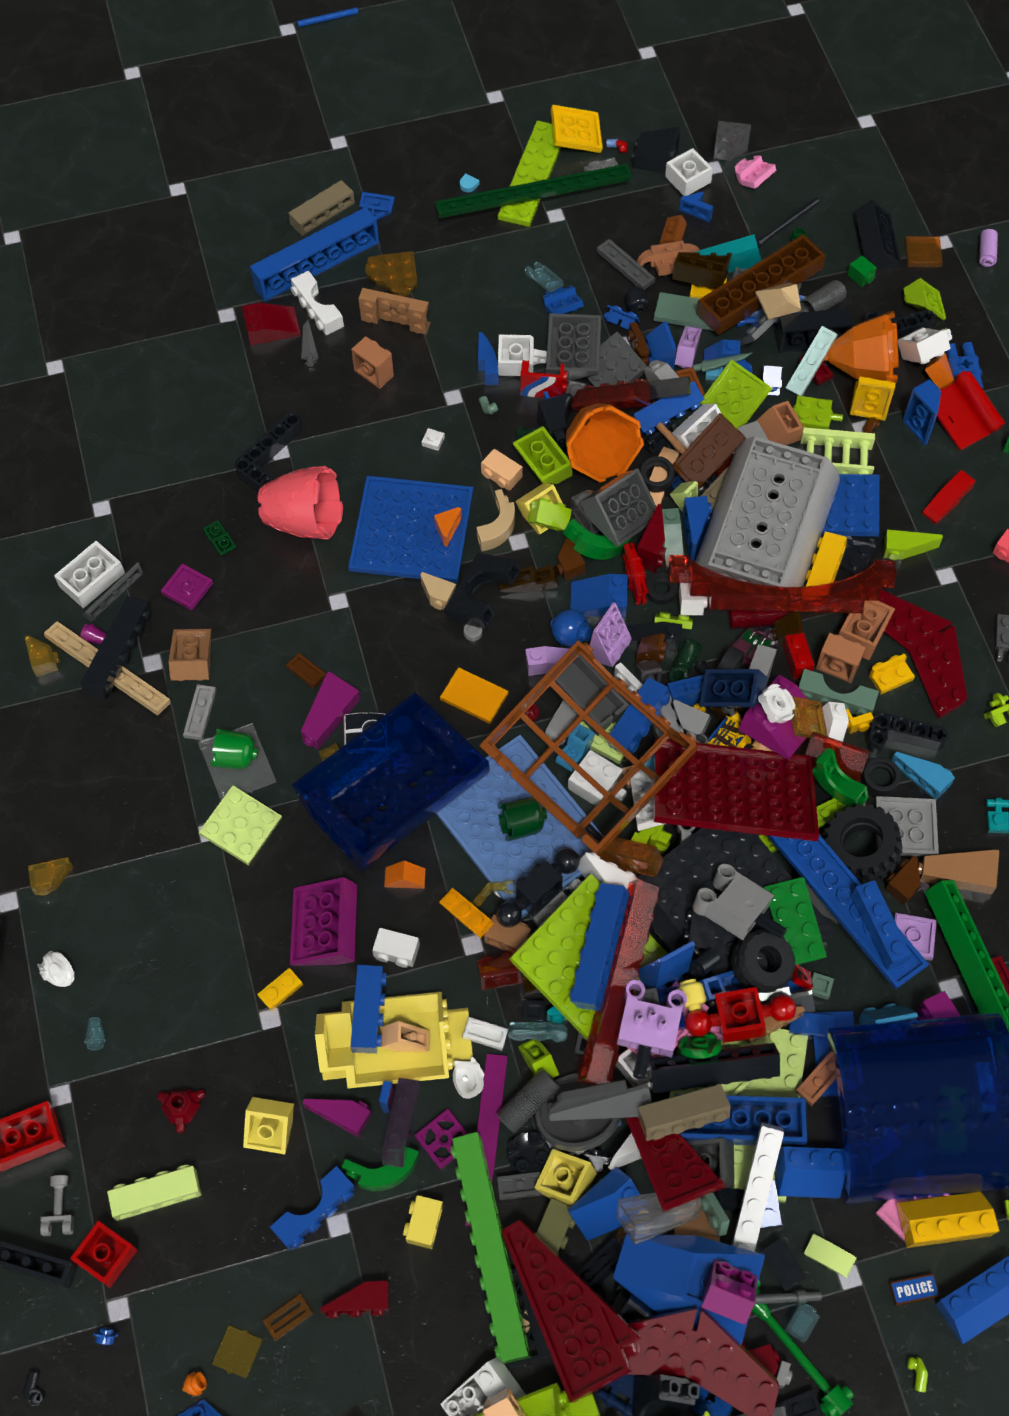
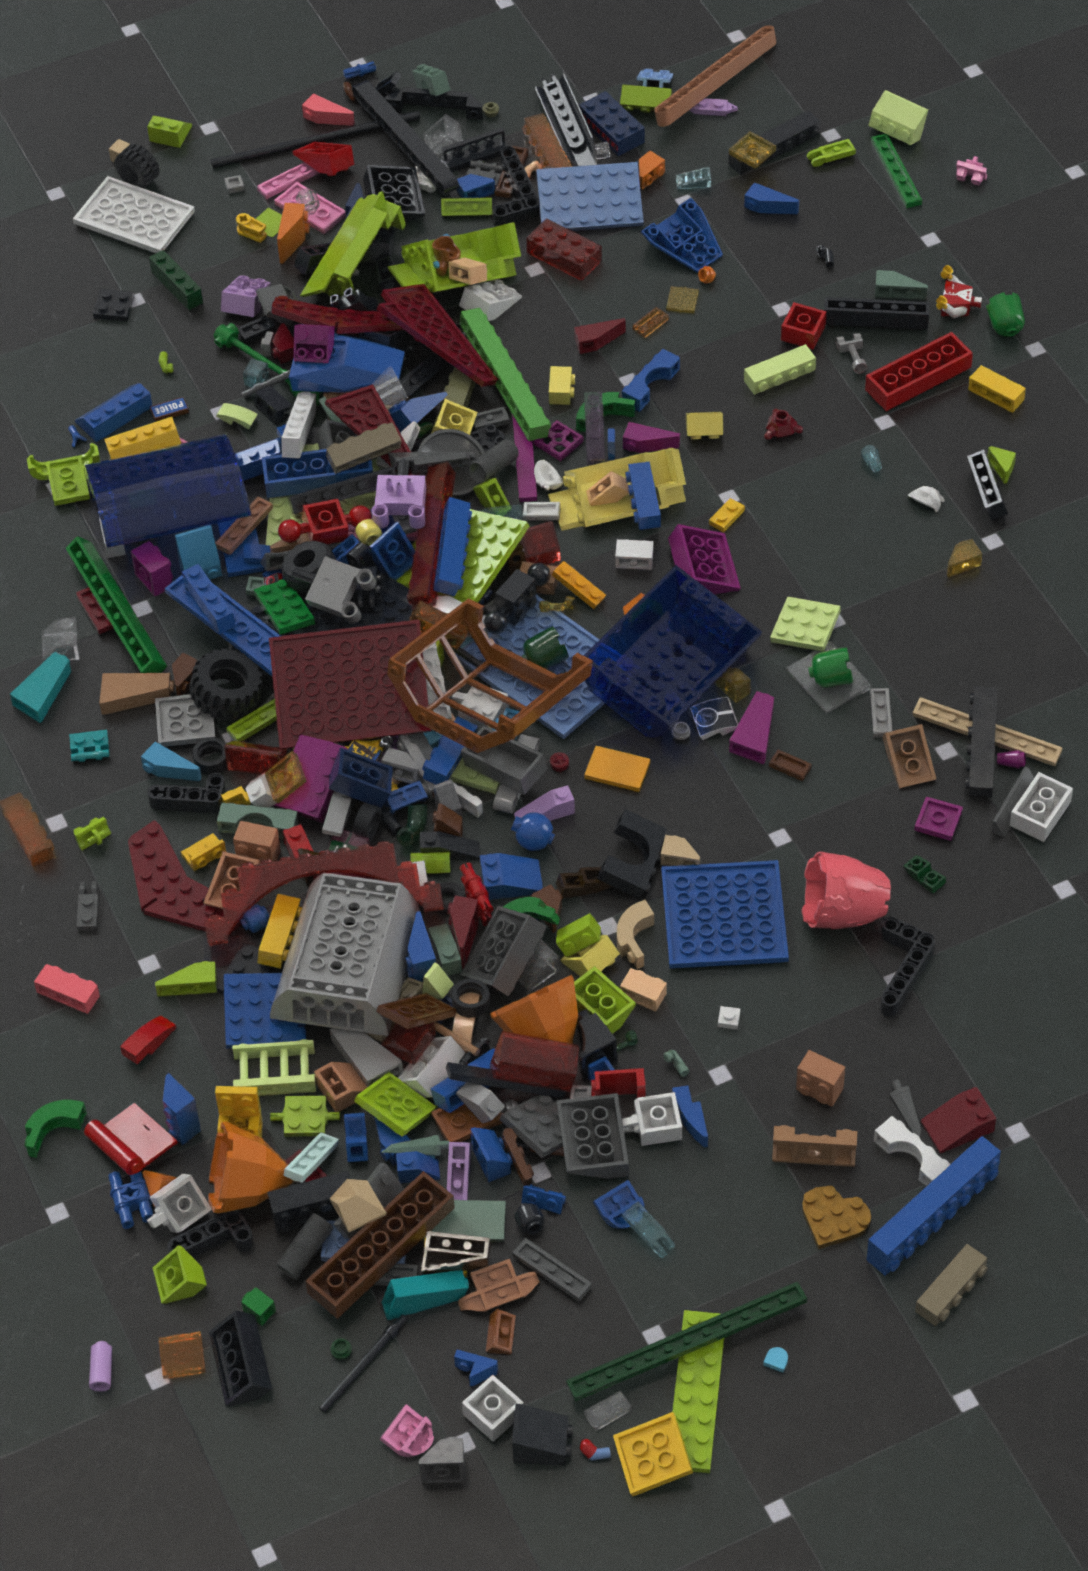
camera: 170 degrees right, 10 degrees down
clear yellow slope [24,635,60,677] -> none
blue plate [93,1327,119,1345] -> none
blue slope [359,192,395,220] -> none
orange slope [434,507,462,547] -> none
lavender slope [590,602,632,667] -> none
green tile [678,1033,722,1059] -> none
white plate [758,684,795,723] -> none
green arch [812,747,869,808] -> none
lavender plate [894,913,937,961] -> none

